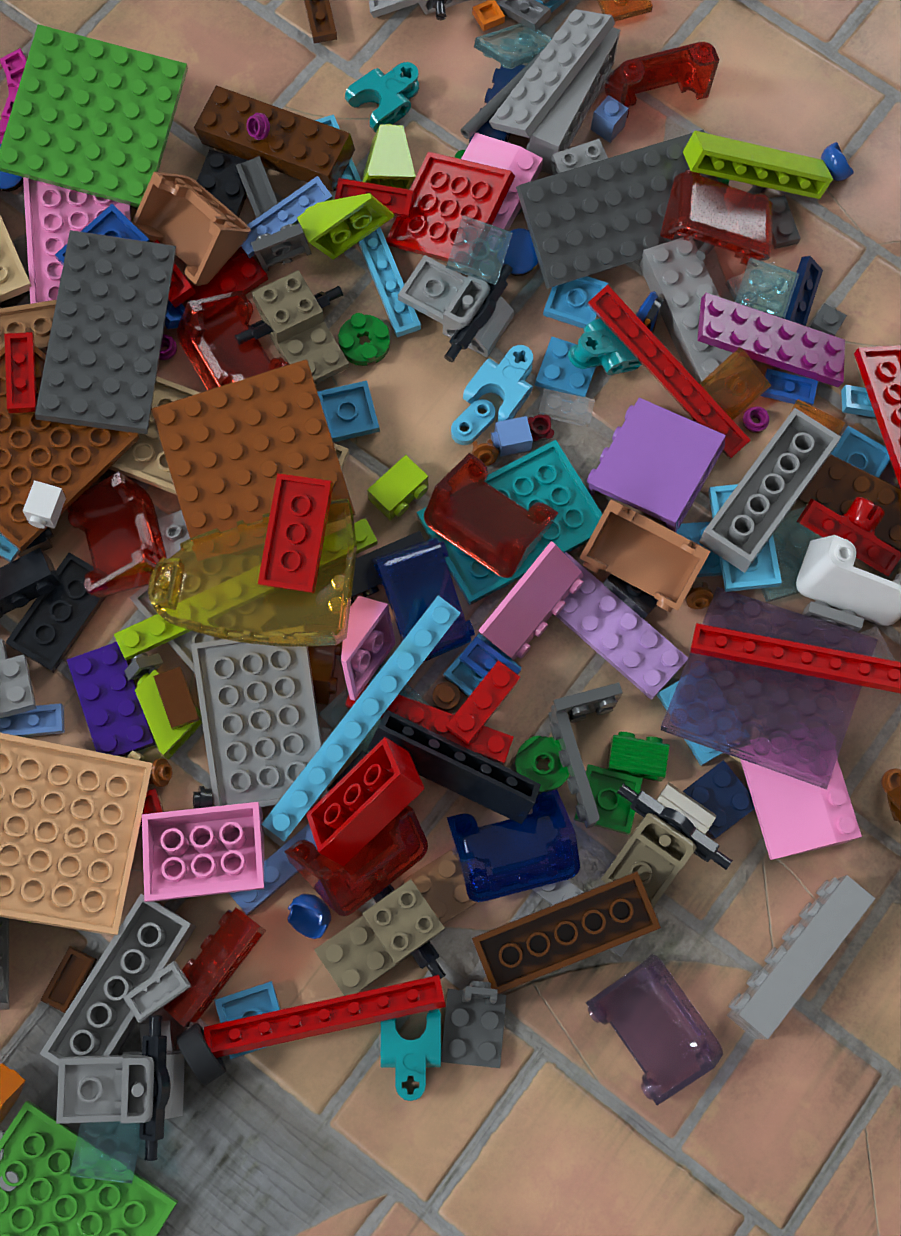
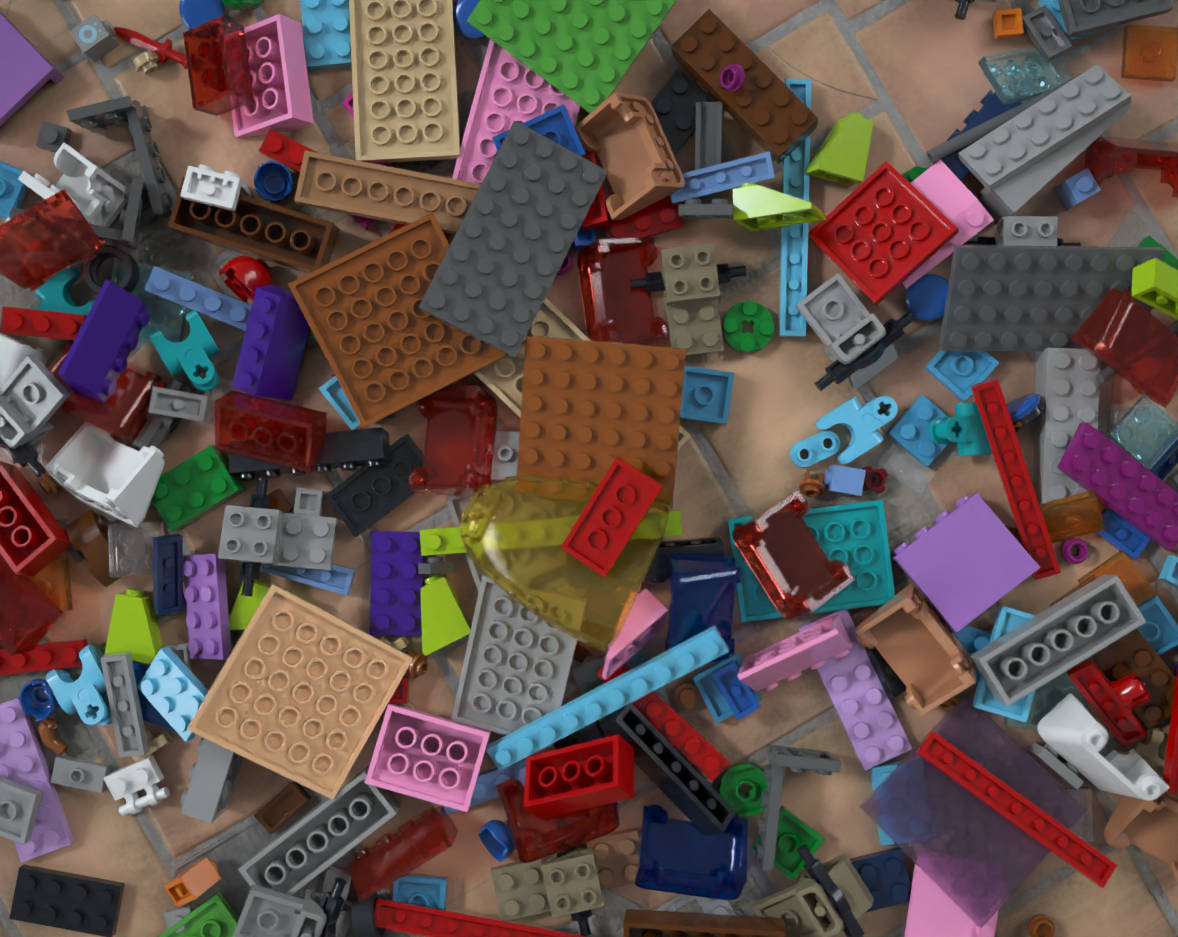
camera: 30 degrees right, 15 degrees up
red plate [4,332,37,413] -> none
white brick [23,480,66,529] -> none
light grey plate [123,961,192,1023] -> none
reddish brown tile [153,666,200,730] -> none
black plate [193,786,212,809] -> none
red plate [334,178,414,219] -> none
teal piece [345,62,419,133] -> none
lime brick [367,455,428,521] -> none
clear light blue plate [446,215,513,285] -> none
red plate [446,660,521,745] -> none
green brick [606,732,670,782] -> none

